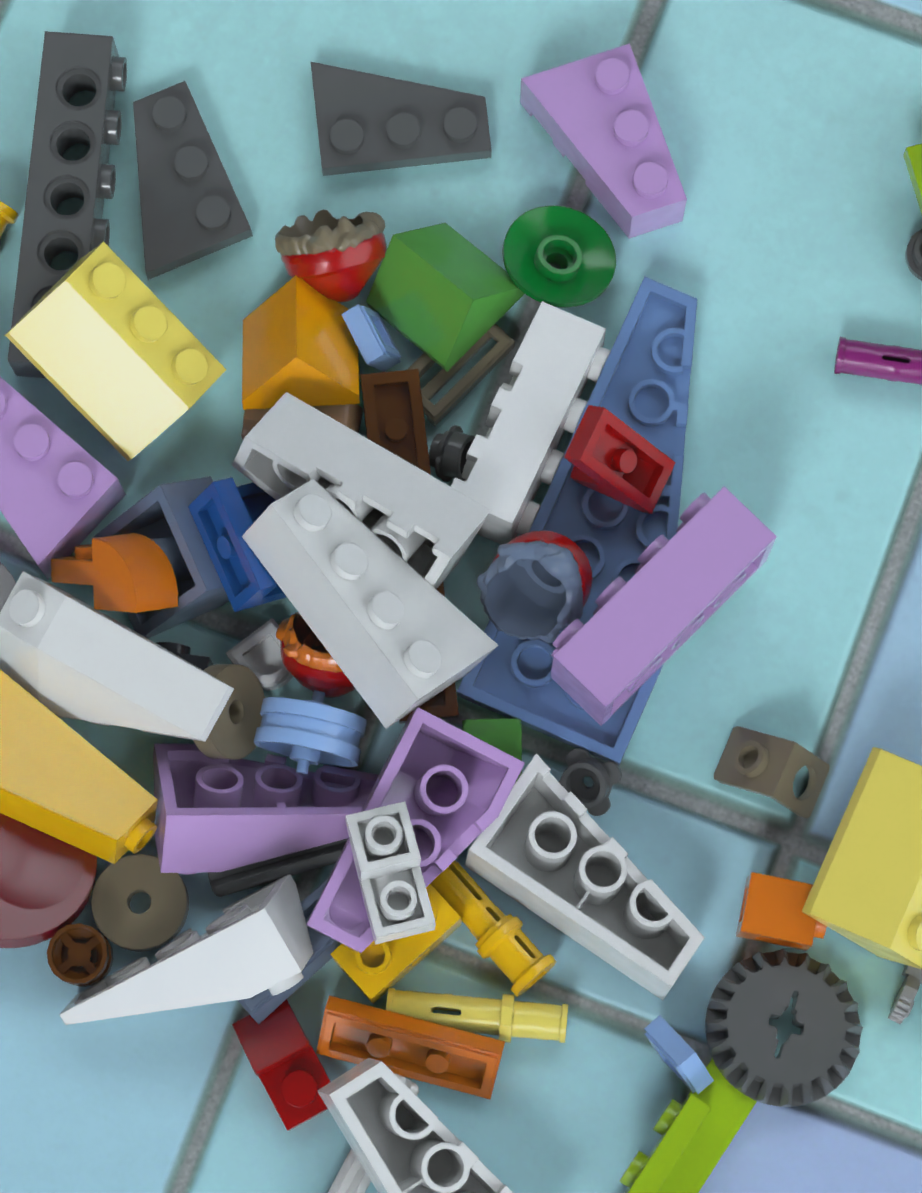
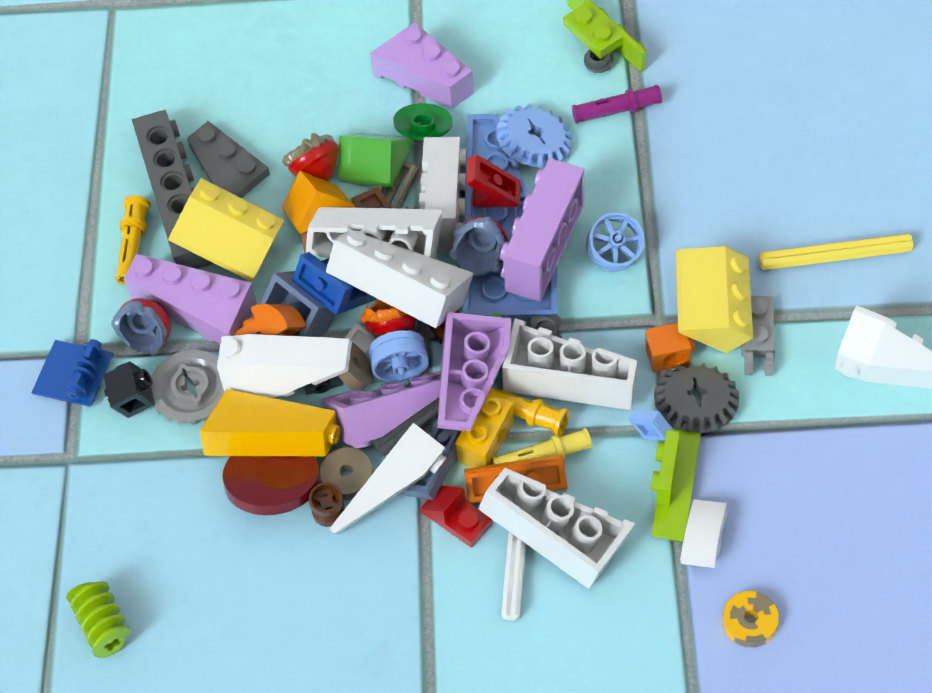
camera: 20 degrees left, 20 degrees down
dark grey wing [311,62,491,176] -> none
light blue tile [341,304,401,372] -> none
white slope [345,801,436,945] -> none
dark tan bracket [714,726,830,818] -> none
none -> light blue gear [496,104,573,168]
none -> light blue wheel [586,212,645,272]

